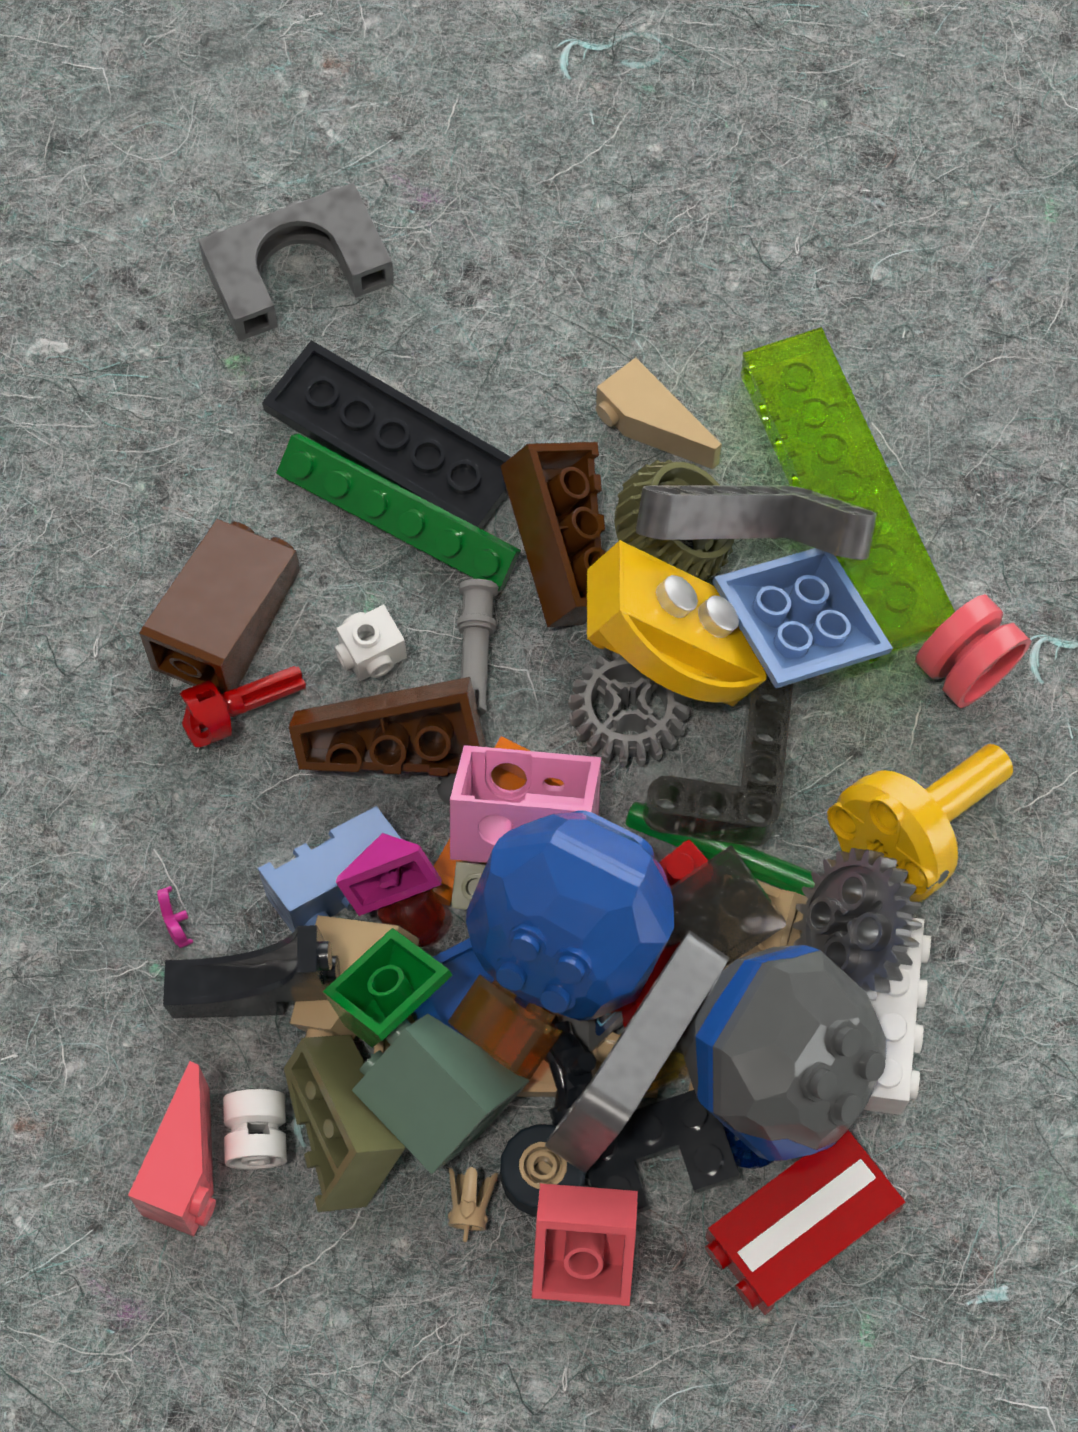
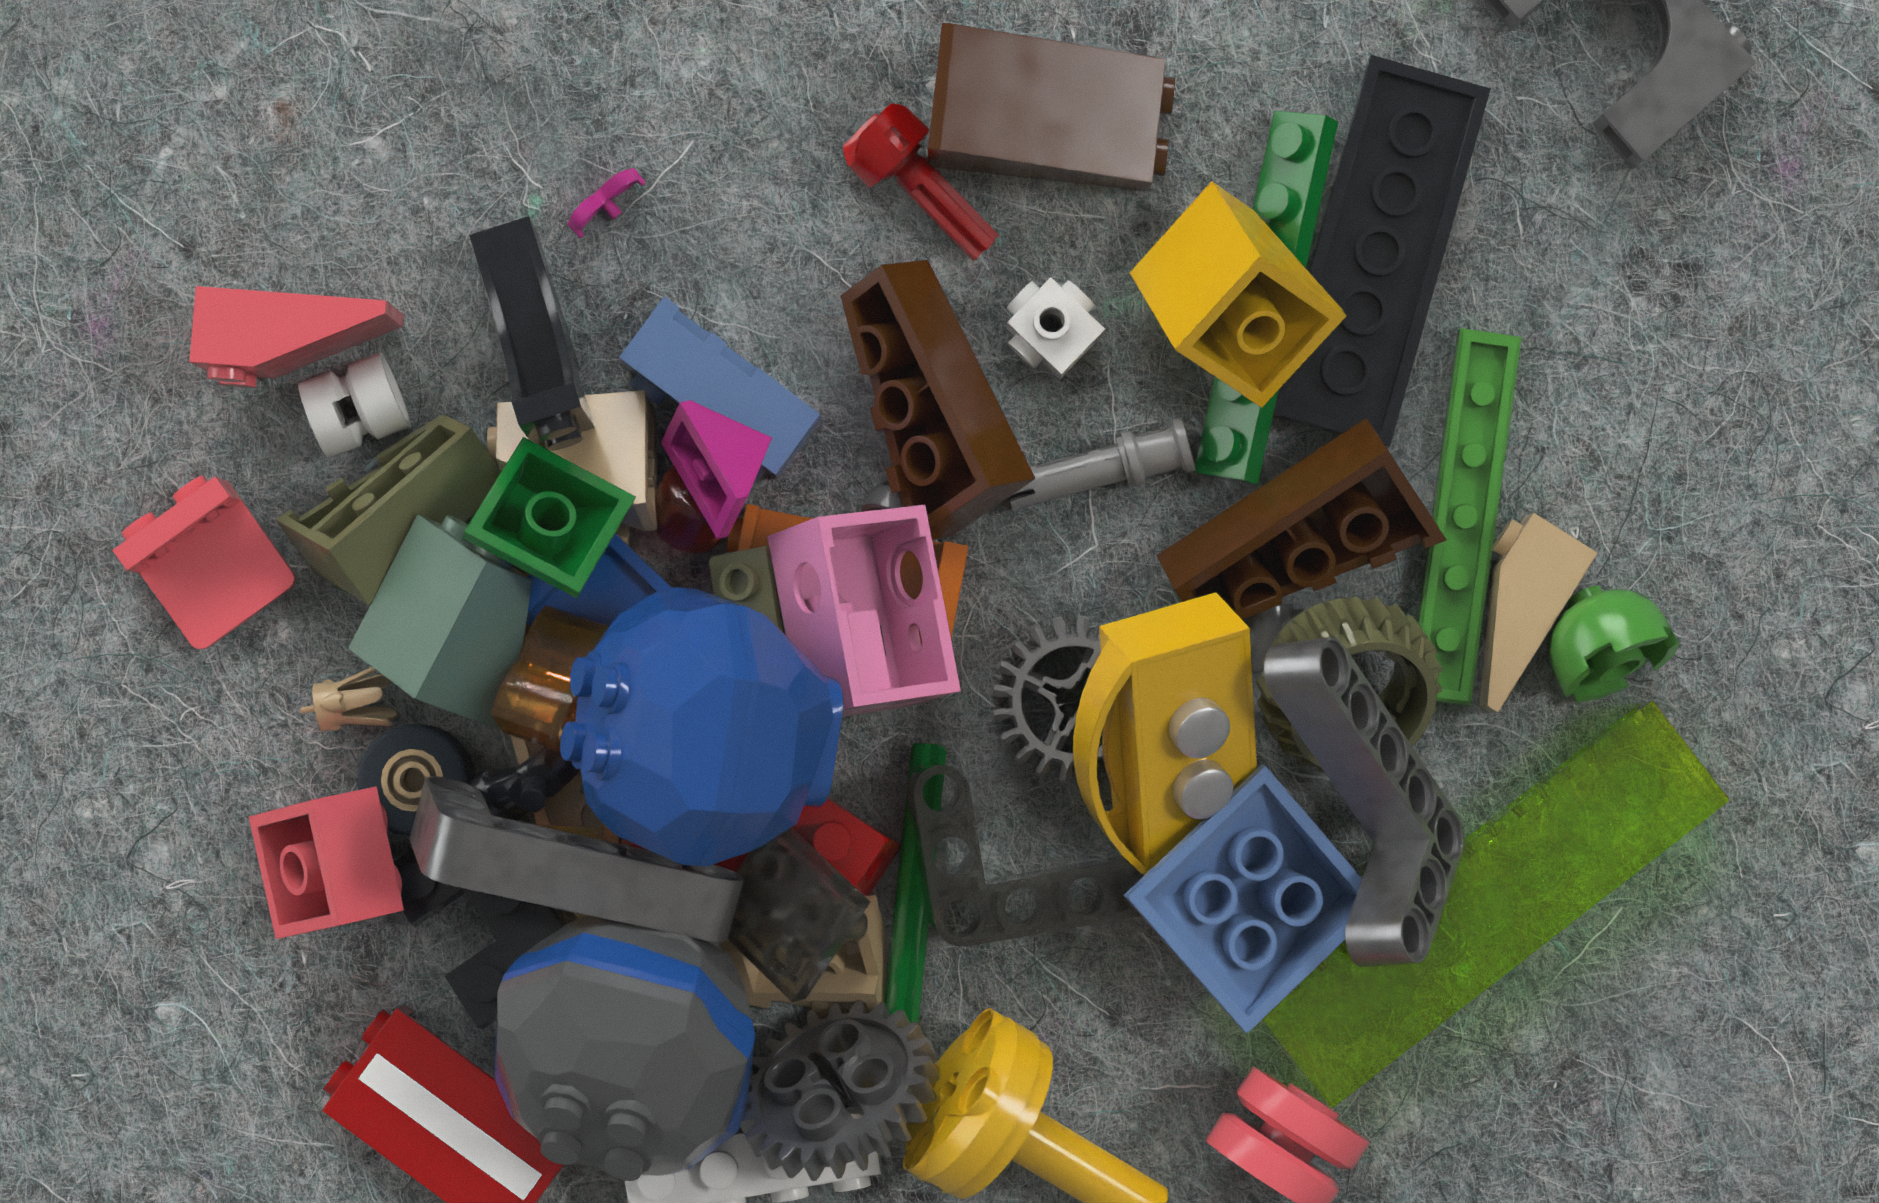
camera: 75 degrees right, 20 degrees up
none -> coral bracket [112,475,296,649]
none -> yellow slope [1130,181,1346,408]
none -> bright green tile [1417,328,1522,706]
none -> bright green cylinder [1548,586,1680,702]

